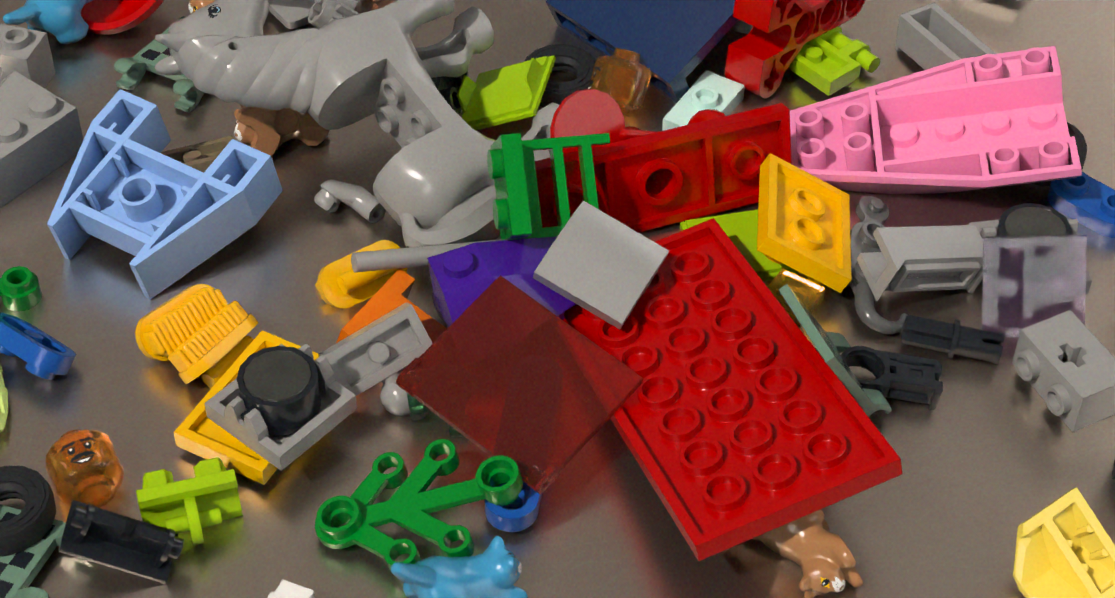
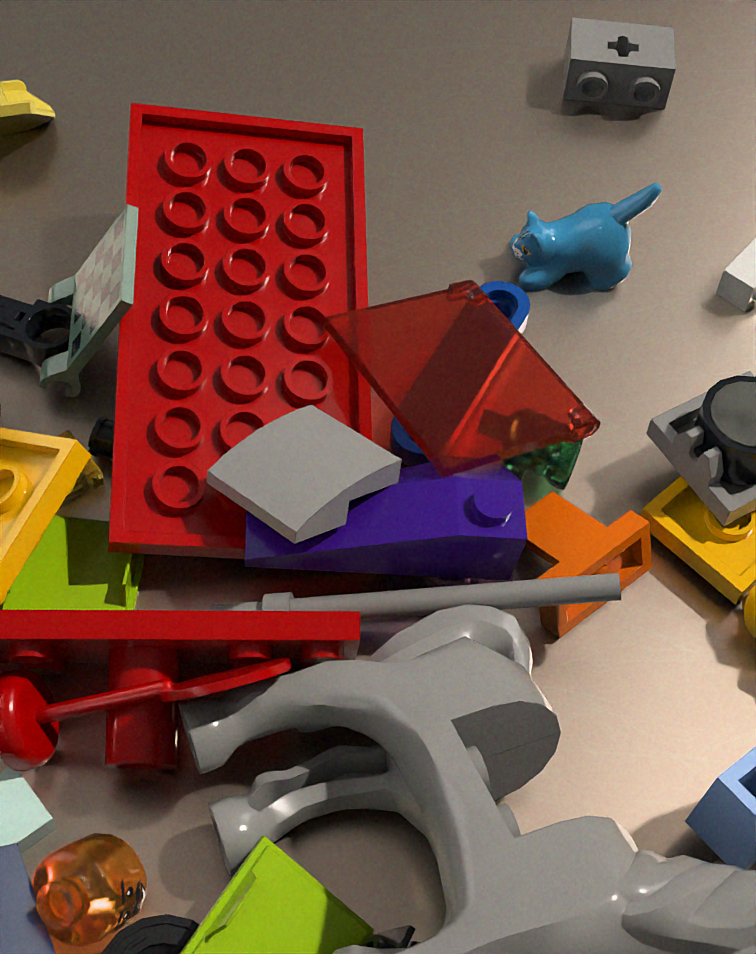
camera: 165 degrees left, 10 degrees up
light grey arm [314,179,386,223] -> none
yellow piece [315,240,408,309] -> none
green plant [315,439,523,573] -> none
light grey plate [318,302,435,416] -> none
green plate [487,133,620,241] -> none

